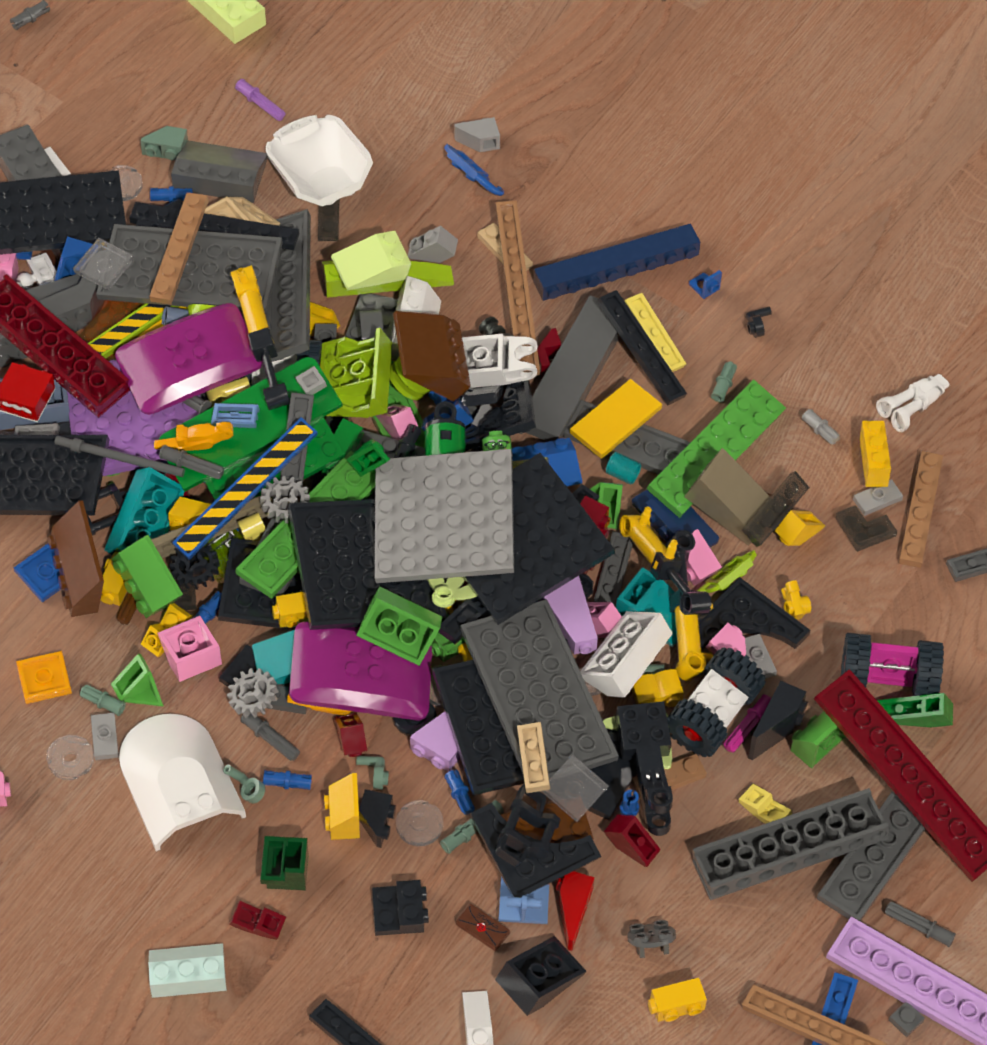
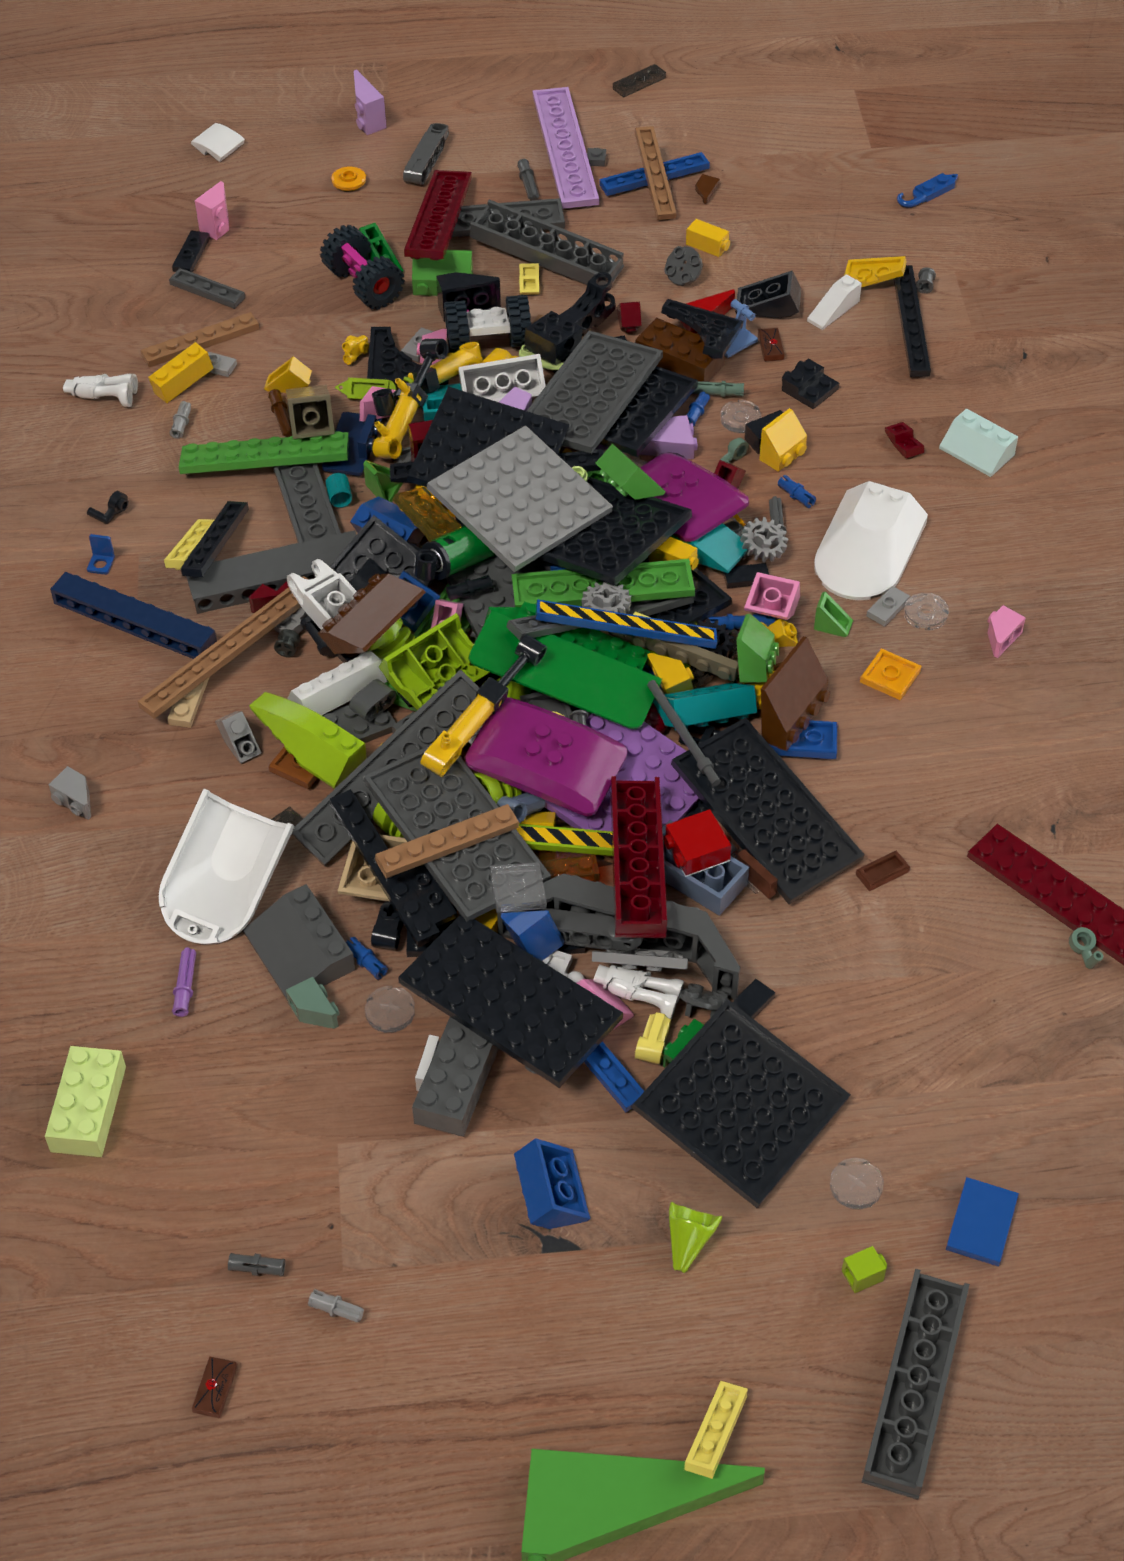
camera: 130 degrees left, 5 degrees down
sand green axle [80,685,126,716] -> none
light orange animal [154,422,233,451] -> none
dark grey axle [159,445,224,479] -> none
medium blue tile [211,403,260,428] -> none
sand green plate [223,765,265,804] -> none
tan plate [228,197,280,226] -> none
dark green plate [260,836,309,891] -> none
light grey plate [295,366,327,395] -> none
yellowish green slope [331,231,411,290] -> none
green slope [347,439,390,477] -> none
blue plate [444,144,504,196] -> none
bright green head [482,431,512,451] -> none
black bar [495,783,561,867] -> none
tan plate [517,722,550,793] -> none
clear tile [542,754,609,822] -> none
yellow tile [570,379,662,459] -> none
blue pin [620,790,639,816] -> none
sand green axle [711,361,737,402] -> none
clear smoke plate [742,471,810,547] -> none
clear smoke plate [835,505,897,552] -> none

